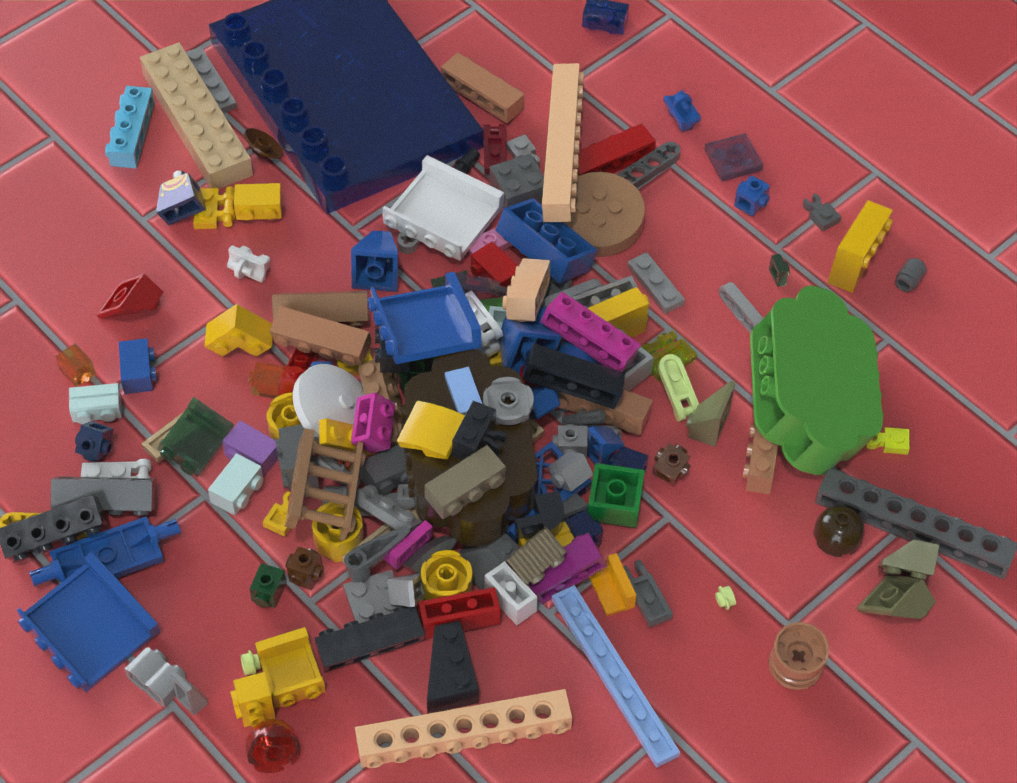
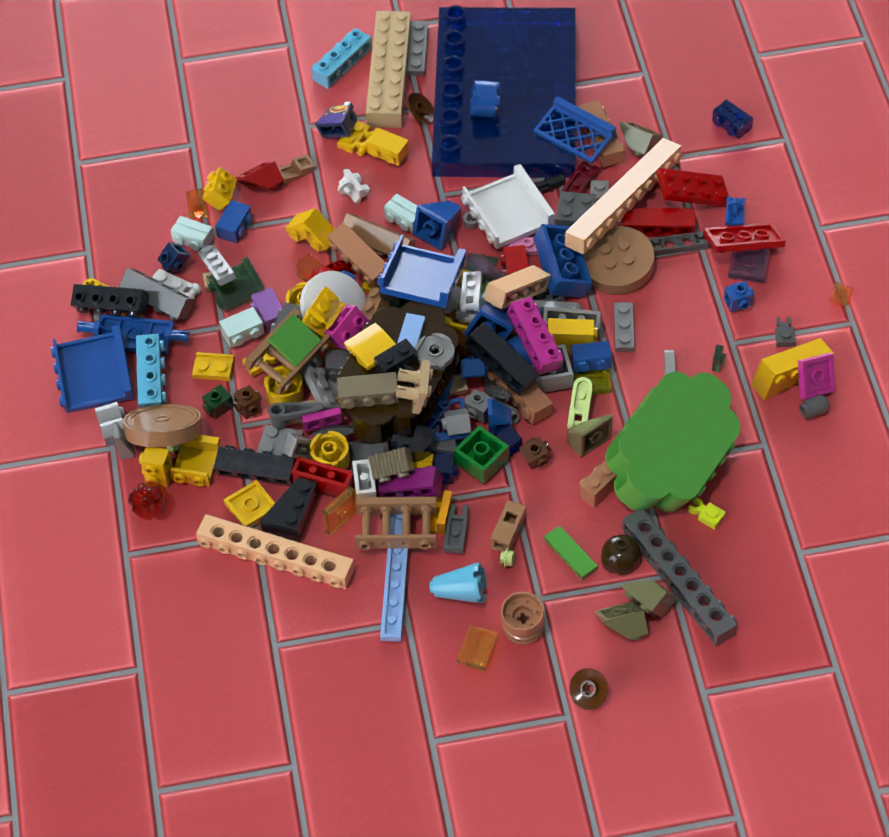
camera: 35 degrees right, 0 degrees up
none -> medium nougat brick [123,404,202,447]
none -> medium azure brick [136,334,167,408]
none -> yellow plate [192,352,234,381]
none -> light grey plate [197,244,236,286]
none -> yellow brick [202,167,237,211]
none -> yellow plate [223,480,275,528]
none -> bright green tile [267,314,321,367]
none -> medium nougat slope [278,154,316,185]
none -> yellow plate [307,286,346,329]
none -> tile [322,486,357,536]
none -> medium nougat fence [355,497,437,550]
none -> light aqua brick [384,194,417,233]
none -> tan plate [396,359,433,414]
none -> medium azure cone [429,562,487,603]
none -> clear yellow plate [457,625,498,671]
none -> blue brick [470,81,500,118]
none -> medium nougat brick [490,500,526,552]
none -> blue fence [533,96,617,164]
none -> bright green tile [544,526,598,580]
none -> reddish brown dish [569,668,608,710]
none -> blue brick [570,341,612,373]
none -> olive slope [620,122,663,157]
none -> red plate [656,168,729,207]
none -> red plate [703,223,786,253]
none -> dark pink plate [798,353,835,399]
none -> clear orange plate [829,281,854,306]

